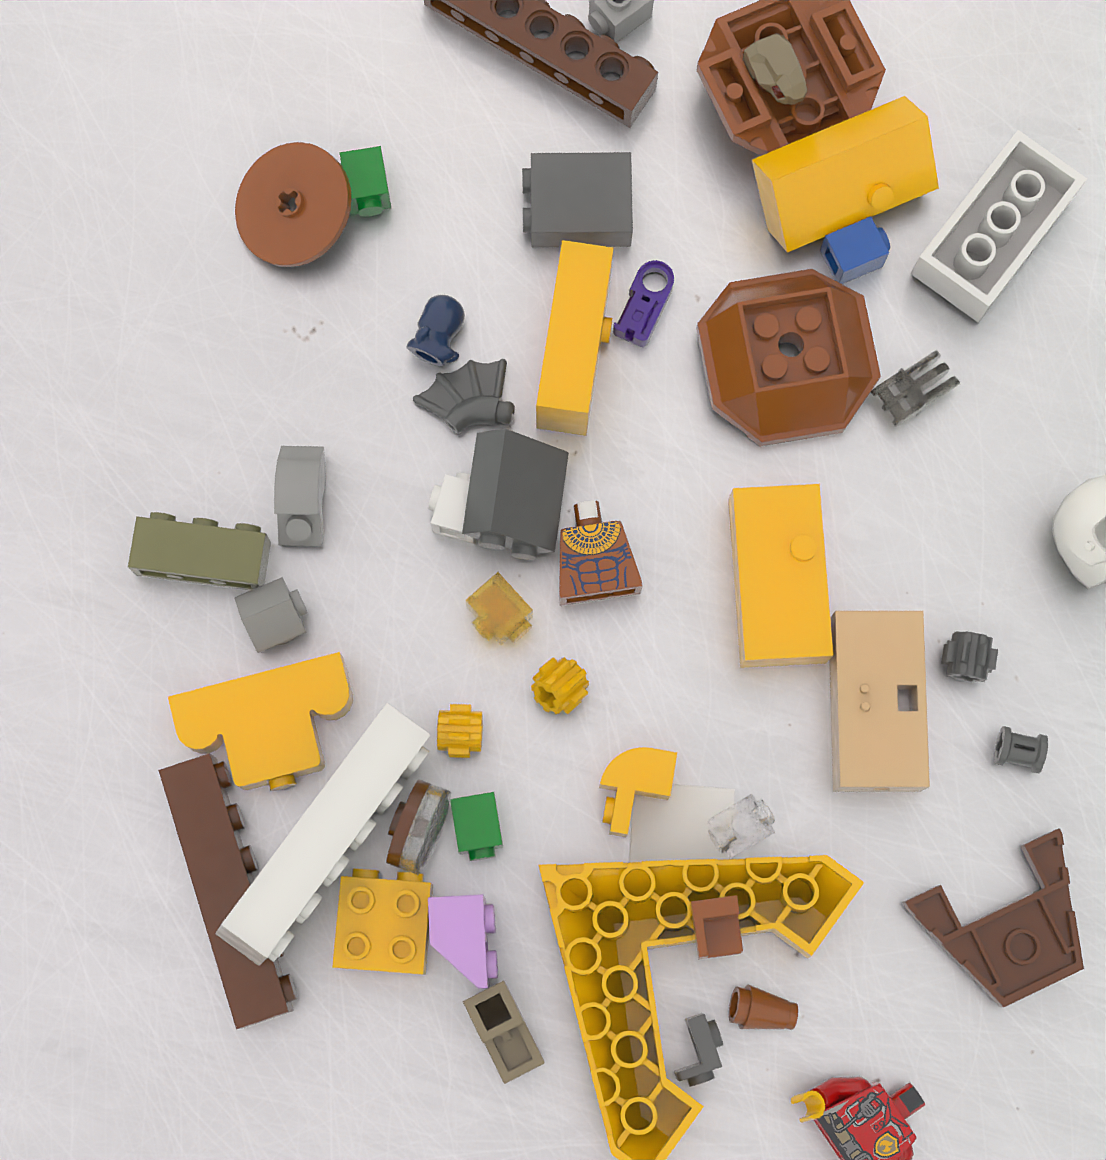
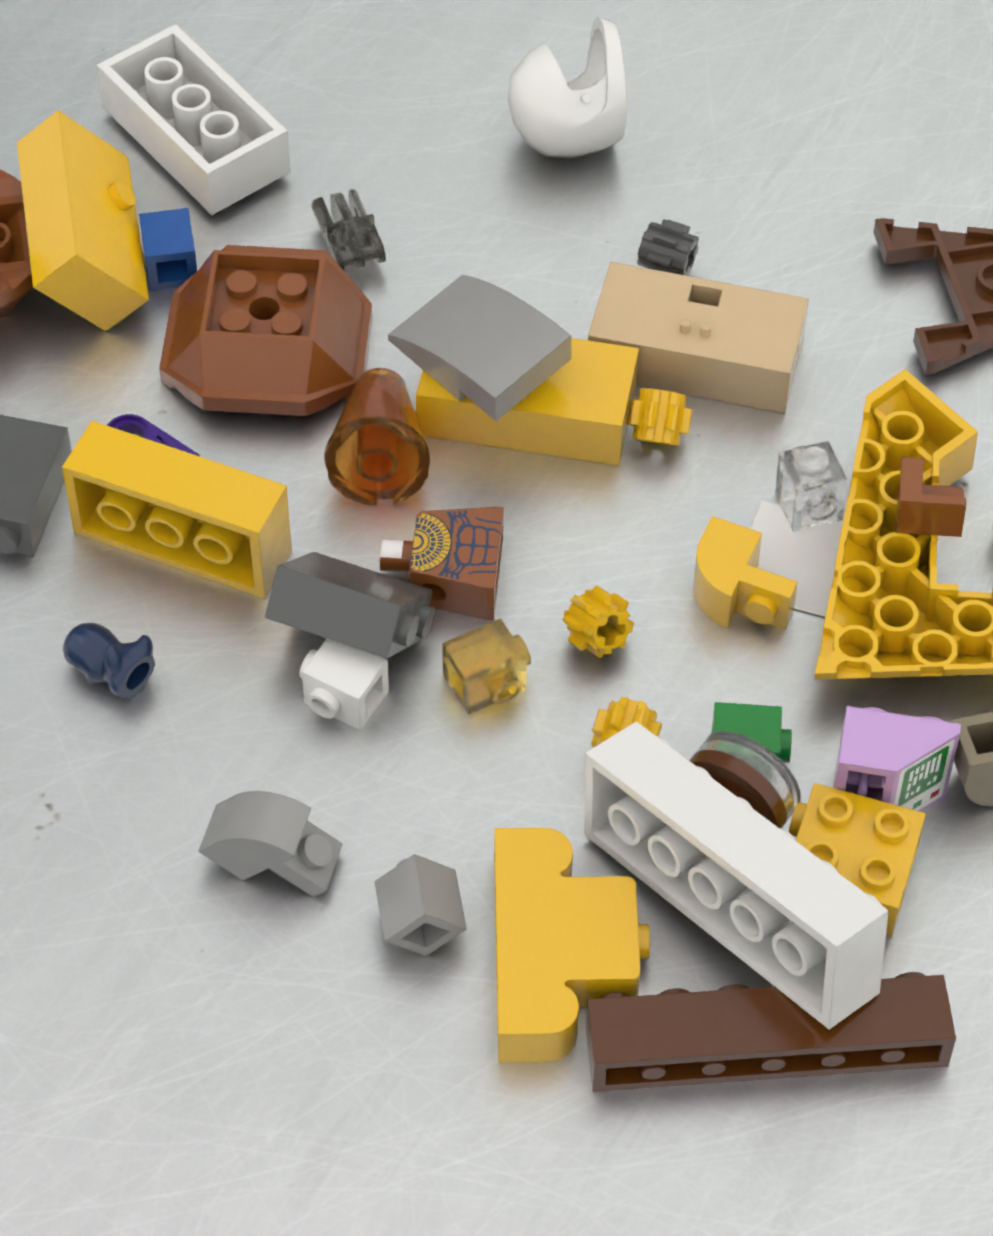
camera: 75 degrees left, 25 degrees down
olive brick [128,512,271,590] -> none
dark grey arm [413,359,515,434] -> none
dark grey bush [994,726,1048,774] -> none
none -> clear orange cone [324,368,430,505]
none -> light grey slope [388,274,571,421]
none -> yellow gear [627,388,693,446]

